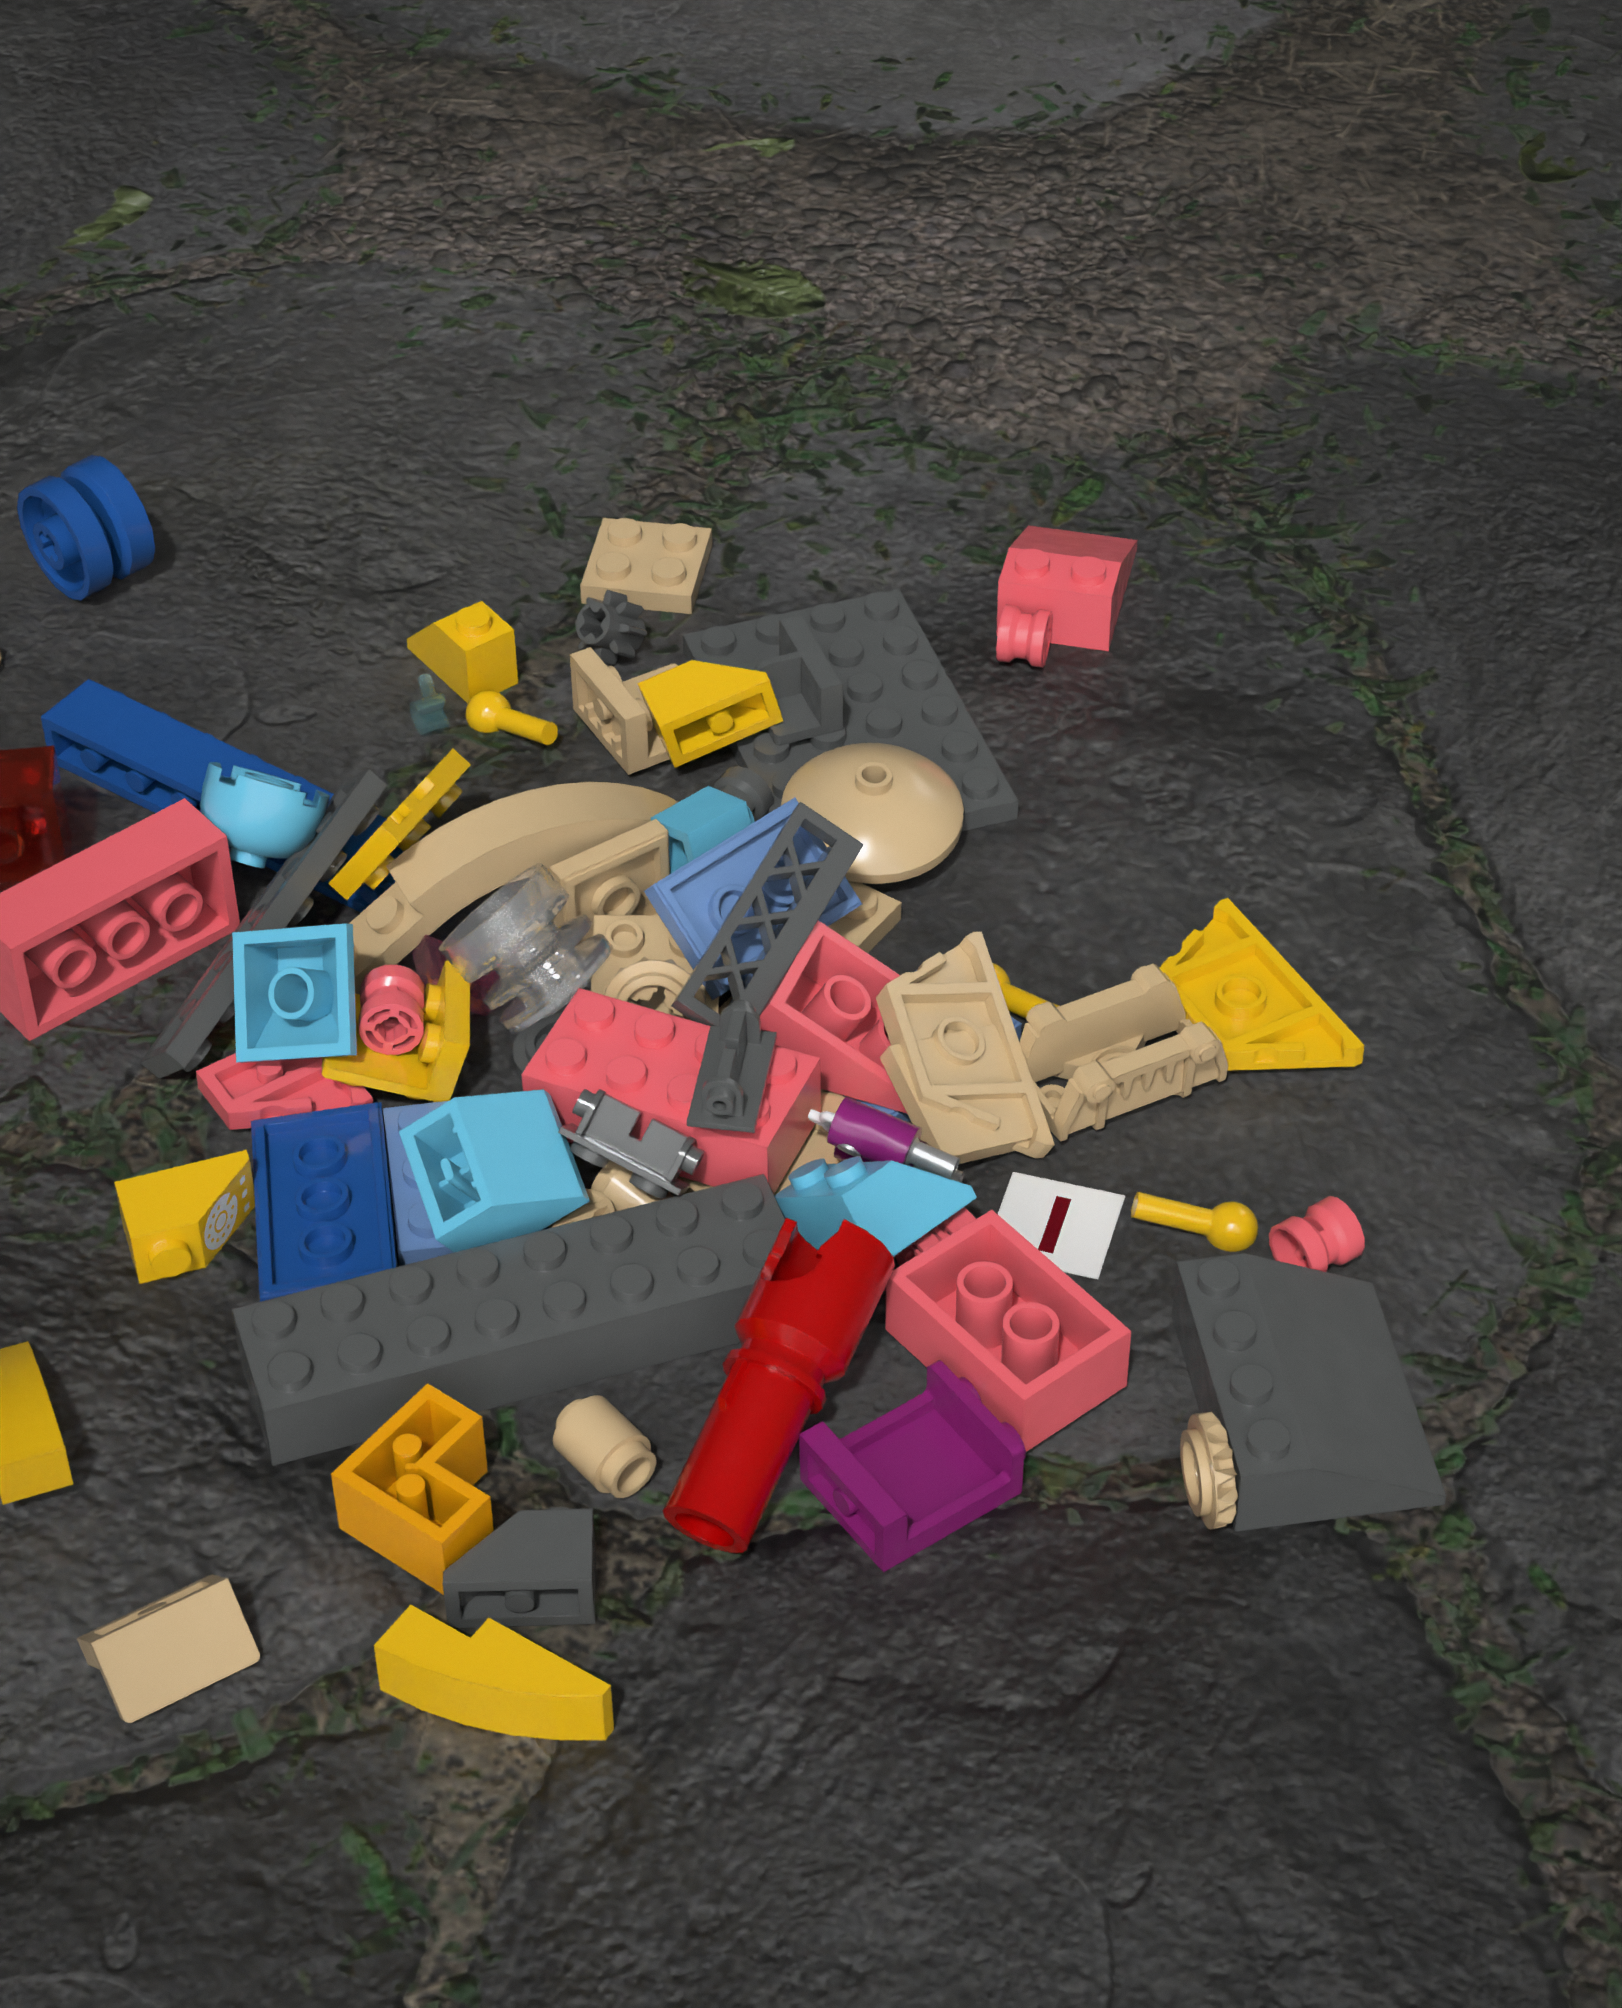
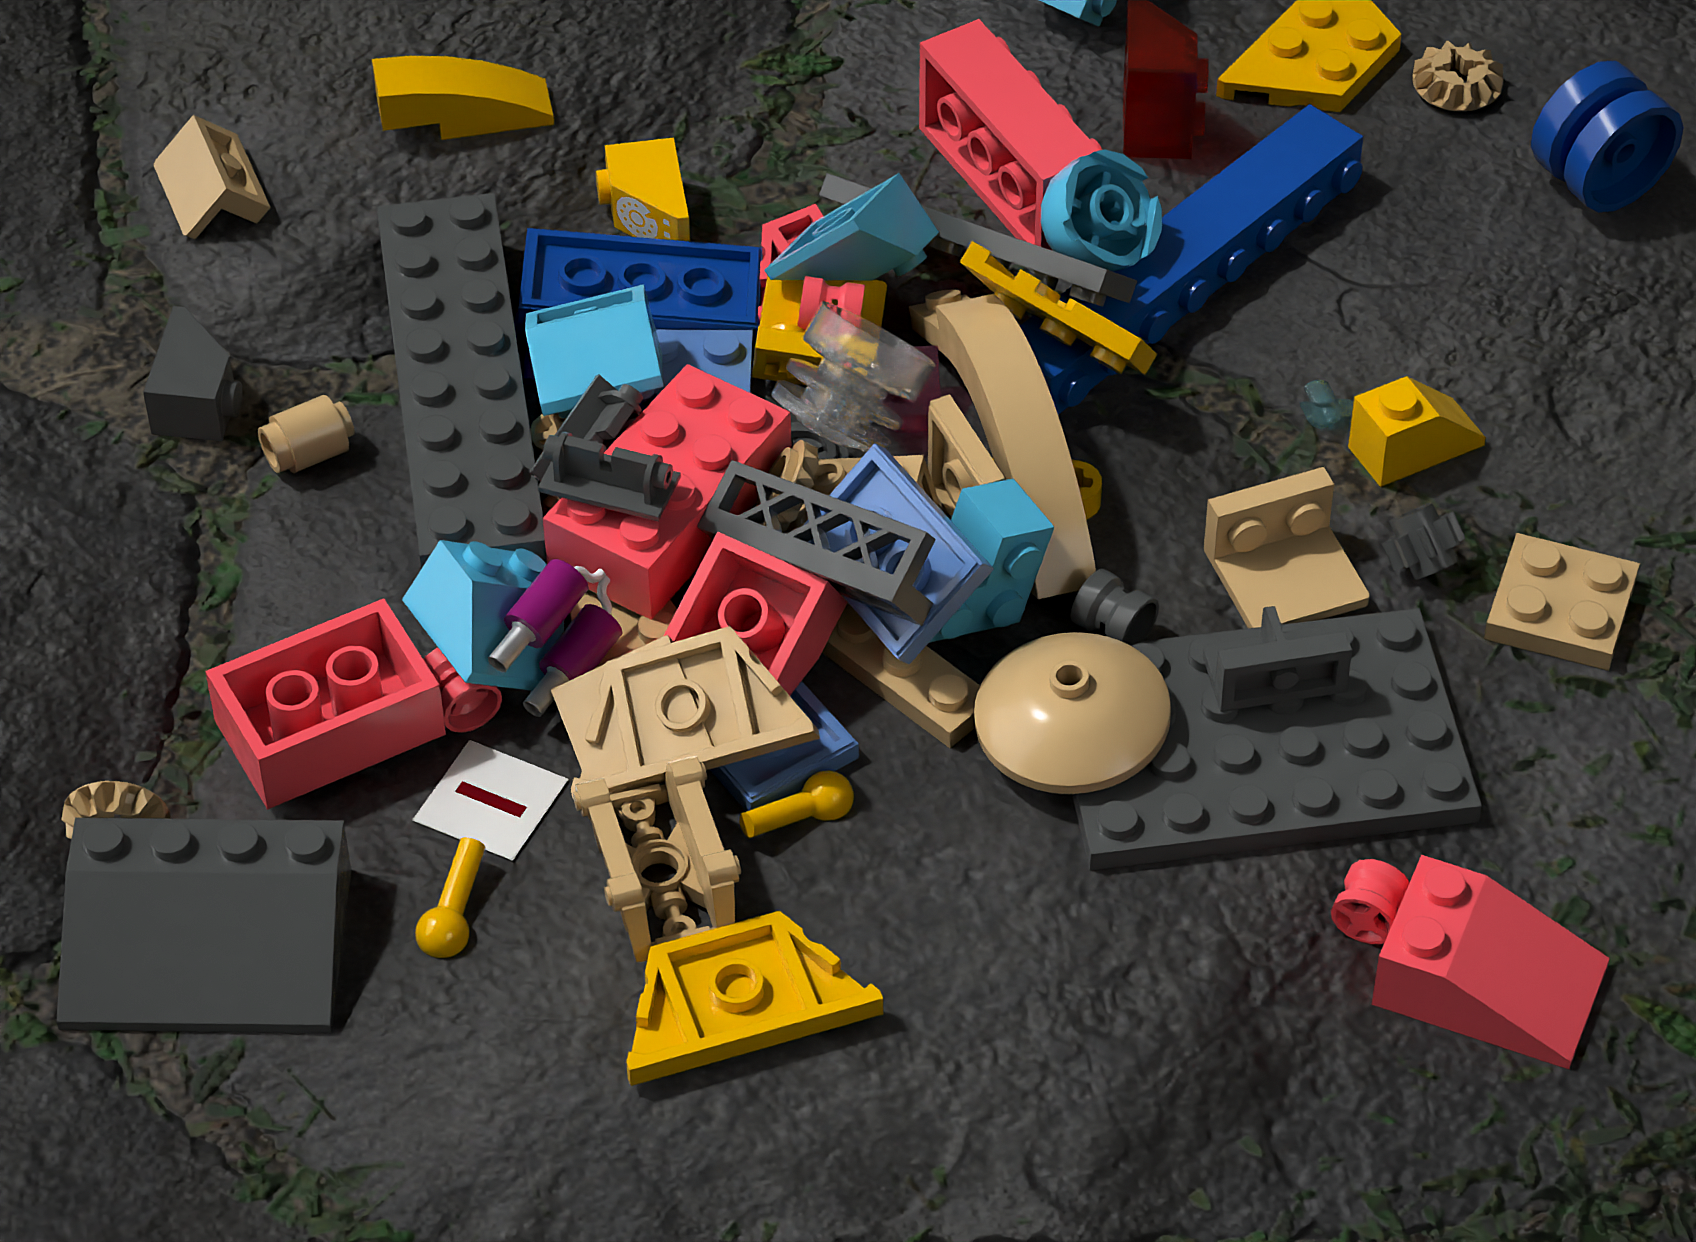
camera: 100 degrees right, 5 degrees up
light orange brick [331,1383,494,1595] -> none
yellow slope [374,1604,614,1740] -> none
yellow bar [465,691,558,745] -> none
yellow slope [637,660,783,768] -> none
red piece [663,1217,895,1553] -> none
magenta panel [799,1360,1026,1572] -> none
coral wheel [1269,1196,1365,1272] -> none

